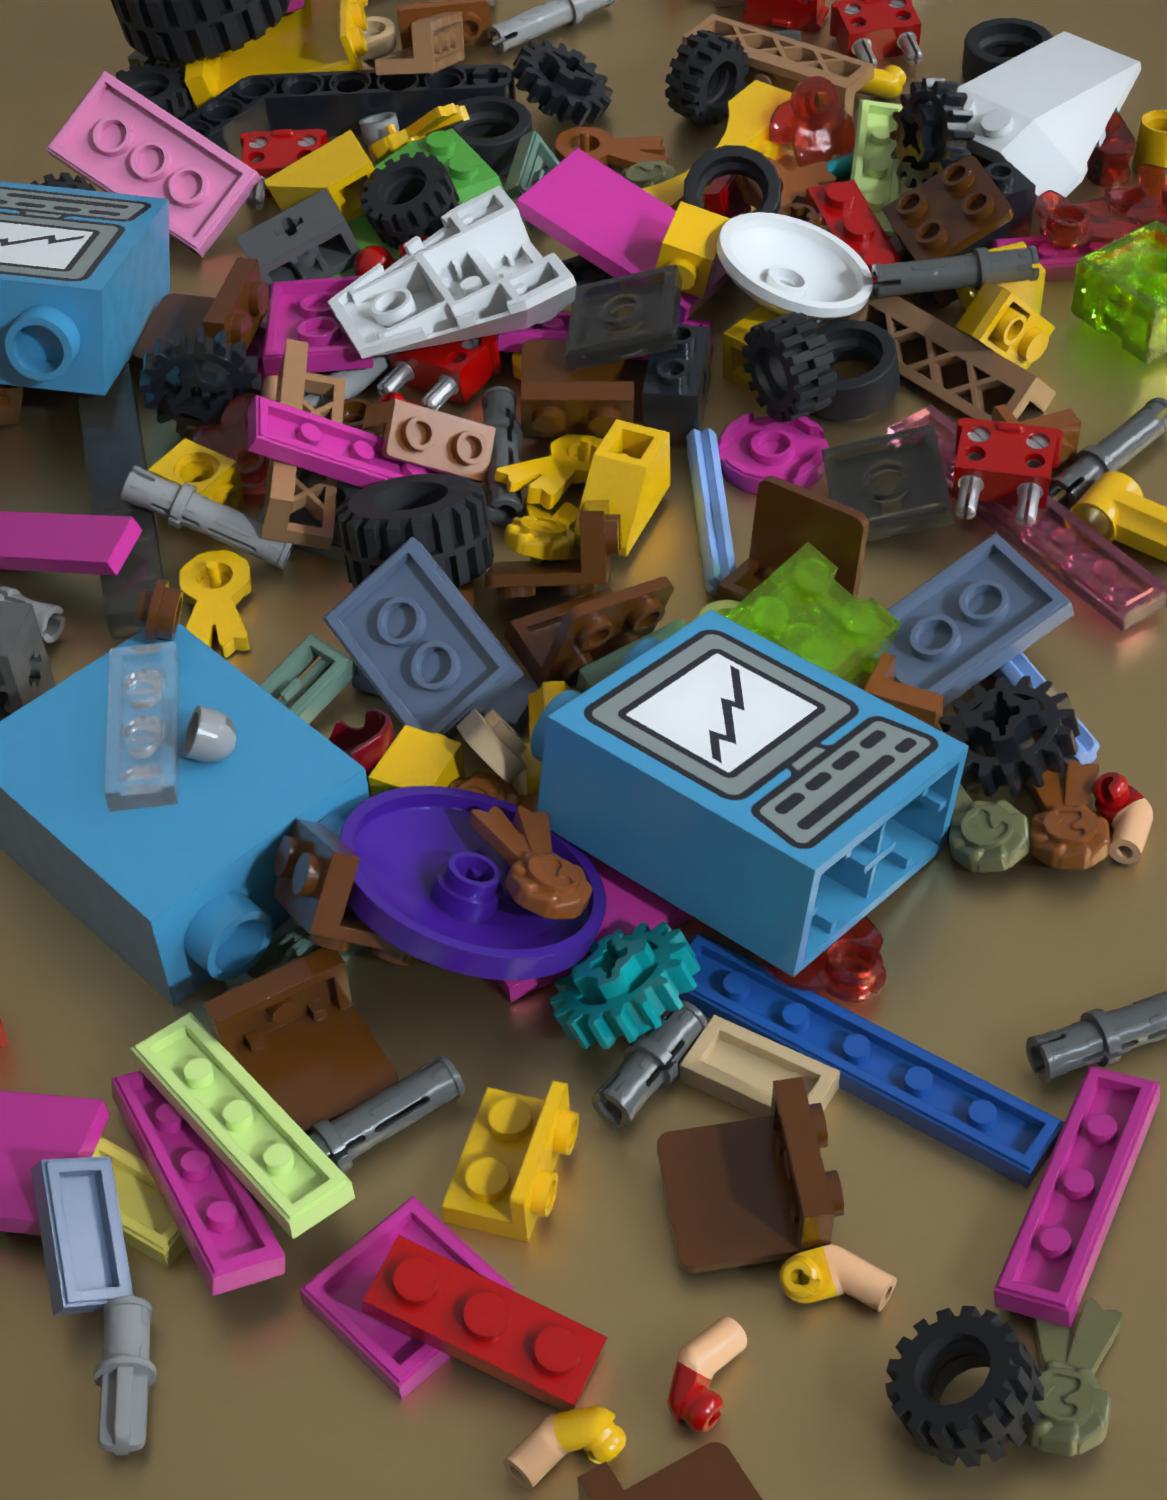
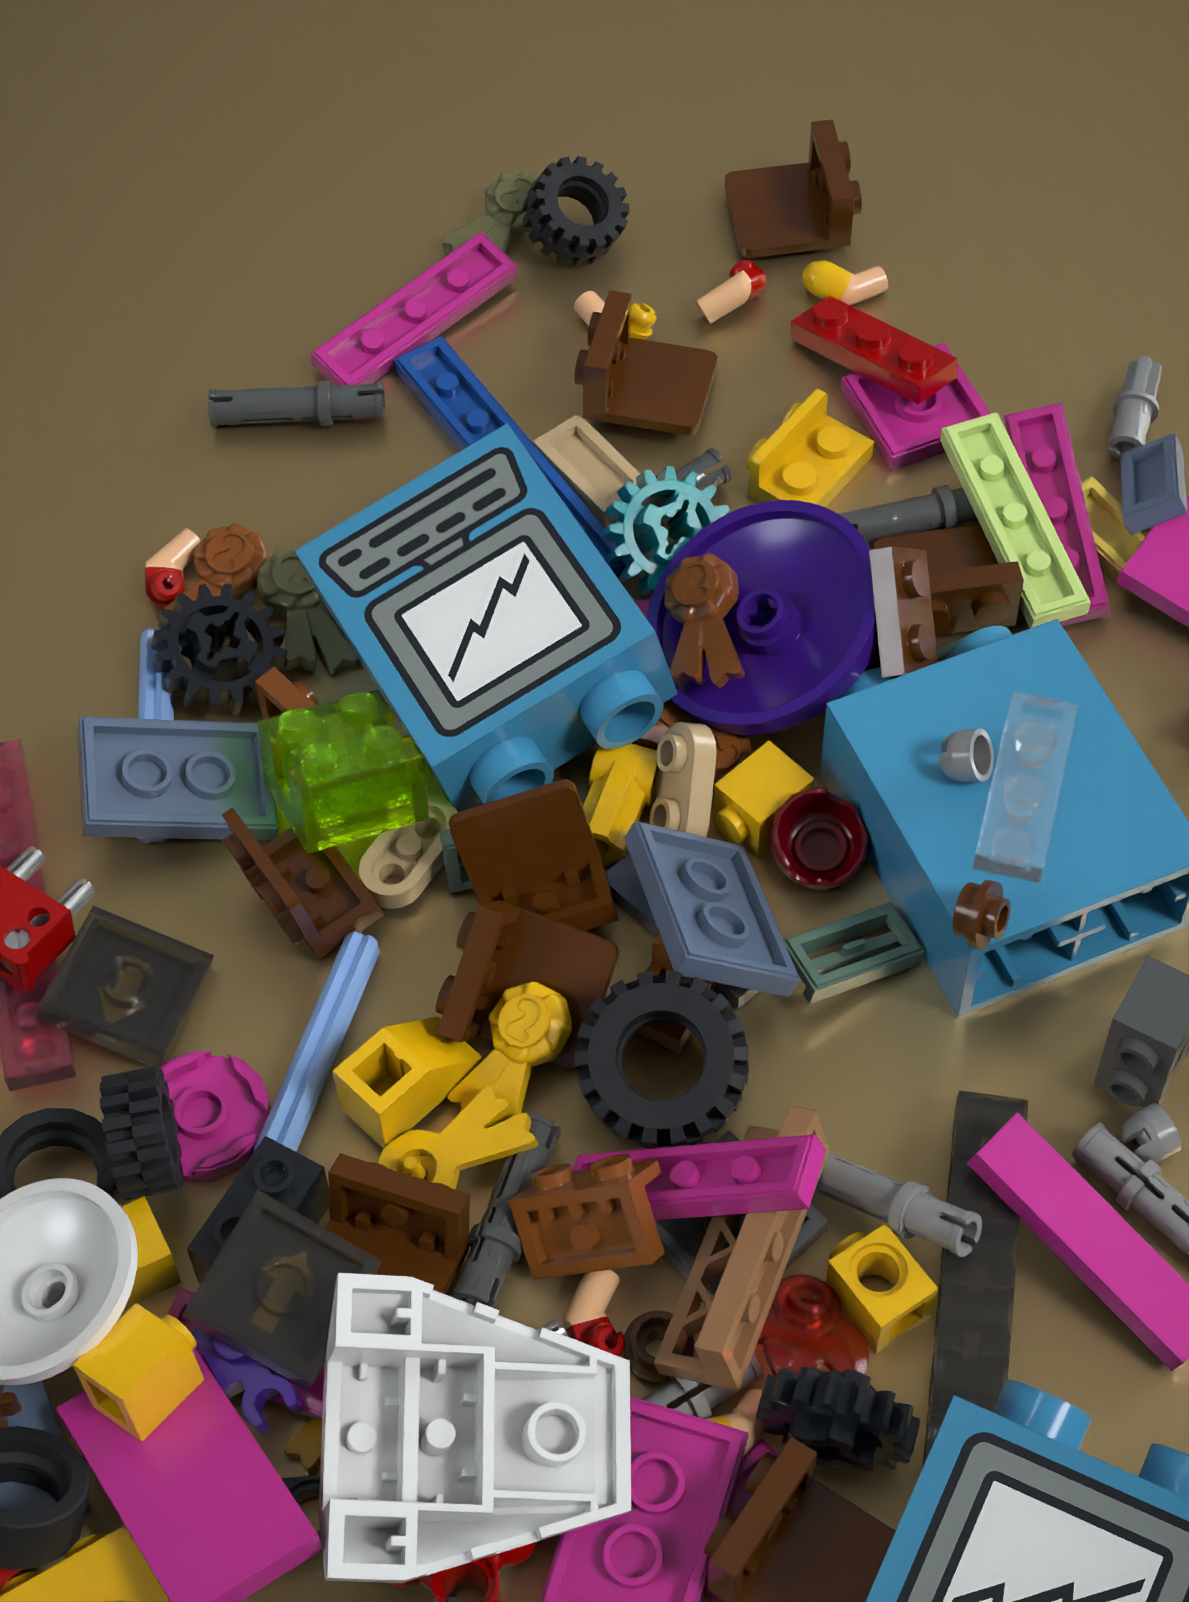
camera: 160 degrees left, 10 degrees up
yellow piece [179,550,251,658] -> none

